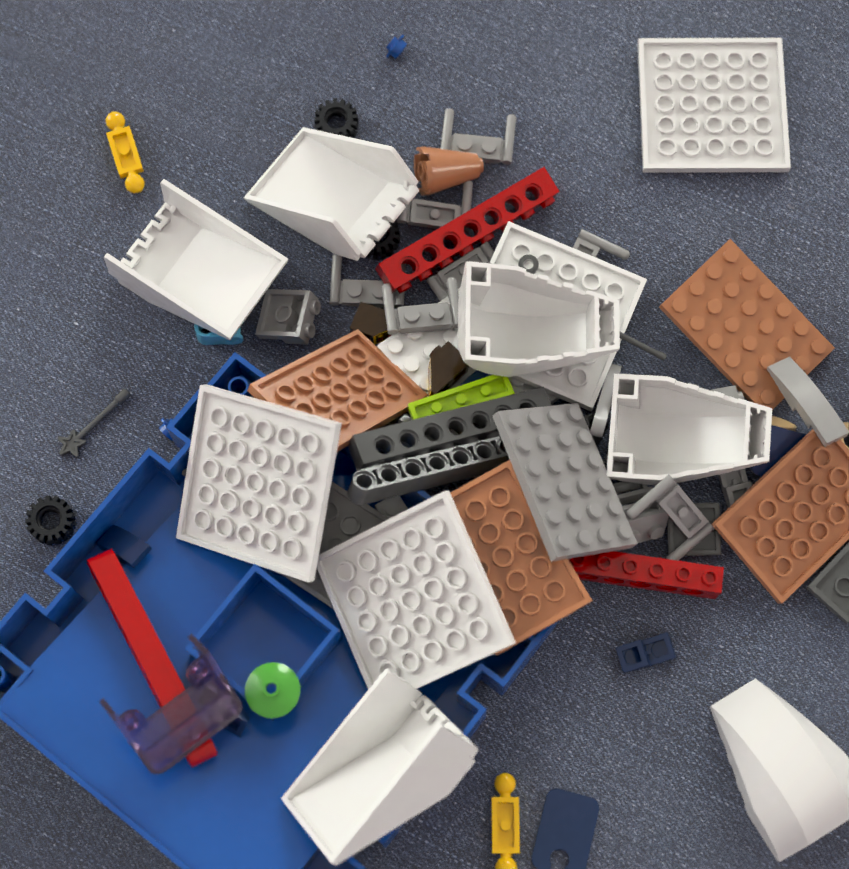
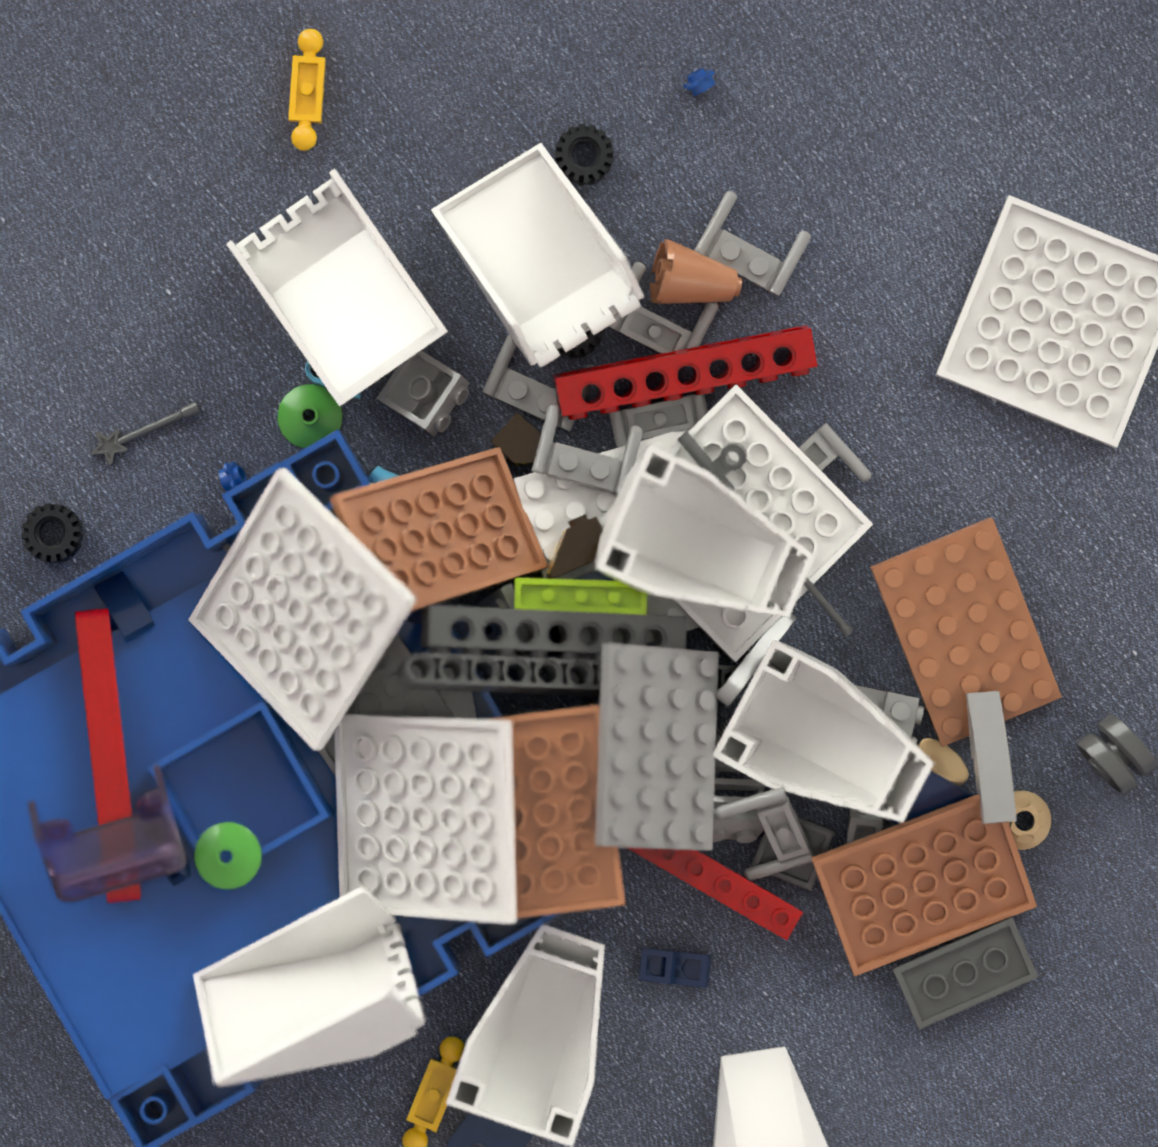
camera: 20 degrees right, 15 degrees up
none -> bright green dish [278,384,343,449]
none -> white windscreen [446,924,605,1147]

